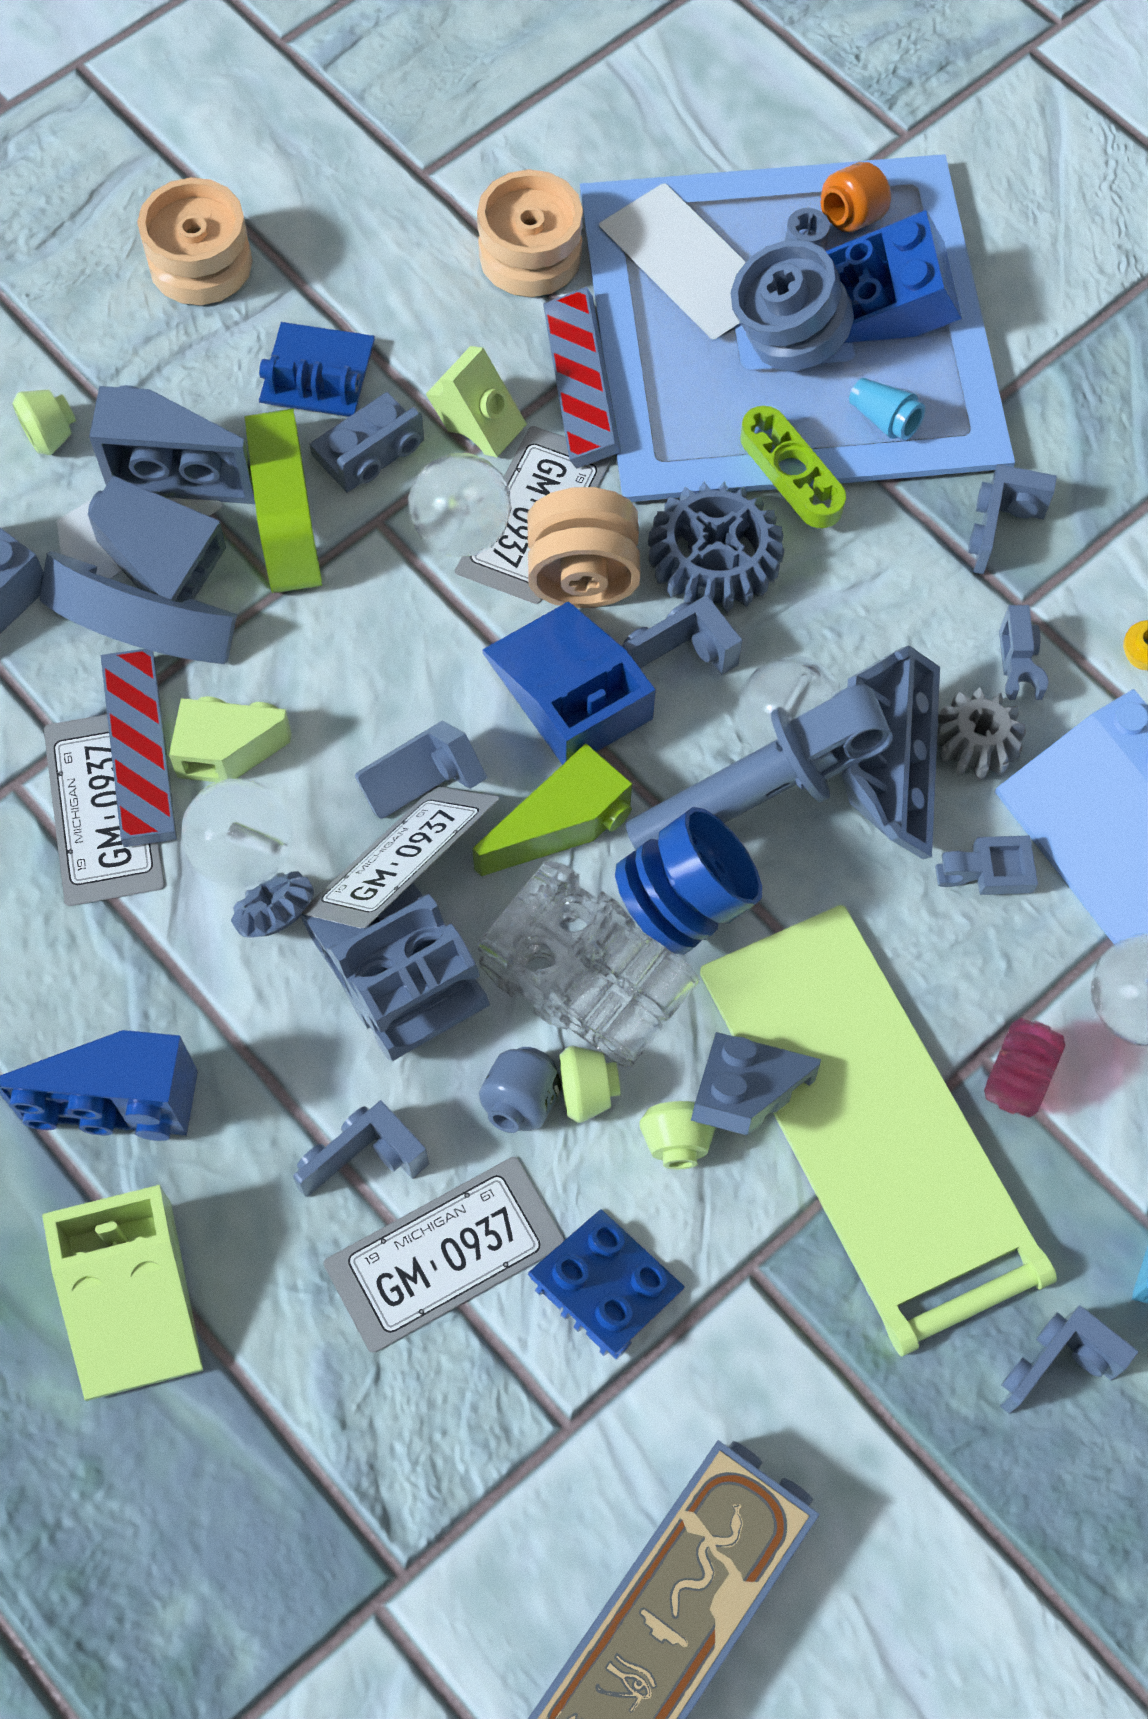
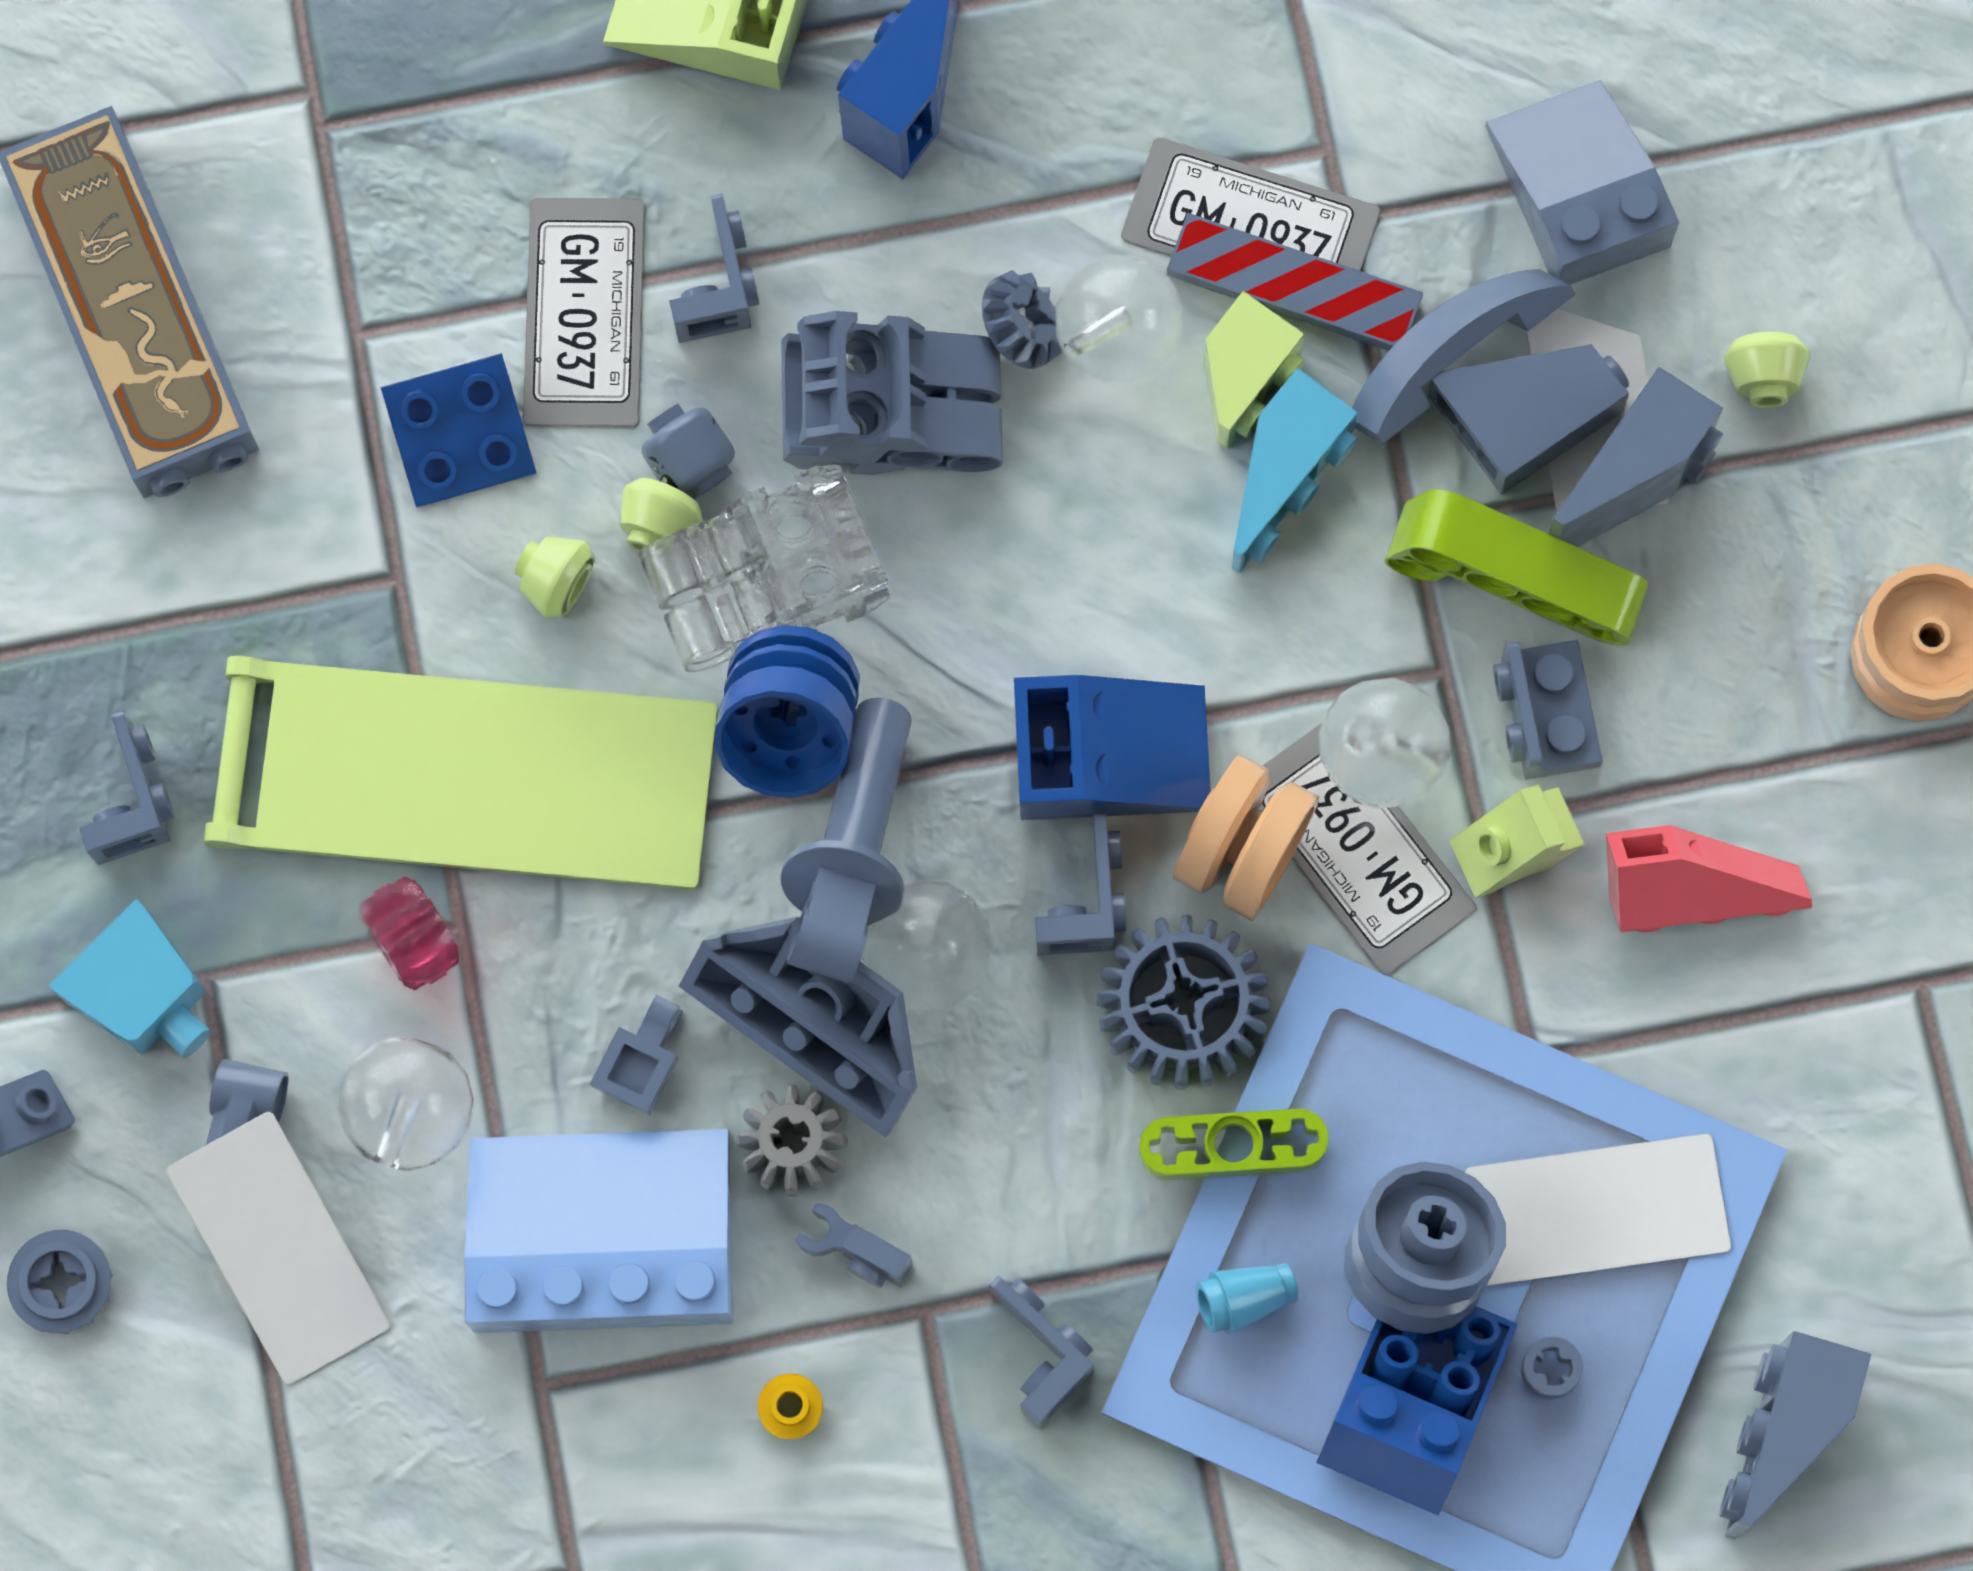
camera: 125 degrees right, 10 degrees up
blue hinge [259,322,375,417] -> none
sticker [301,786,499,928] -> none
sand blue bracket [355,720,488,819] -> none
lime slope [472,744,632,876] -> none
light nougat wheel [477,169,583,297] -> none
sand blue tile [543,287,621,469] -> none
sand blue wing [691,1032,821,1135] -> none
orange head [820,162,891,232] -> none
none -> medium azure slope [1232,368,1358,573]
none -> coral slope [1606,825,1812,932]
none -> sand blue slope [1719,1331,1872,1539]

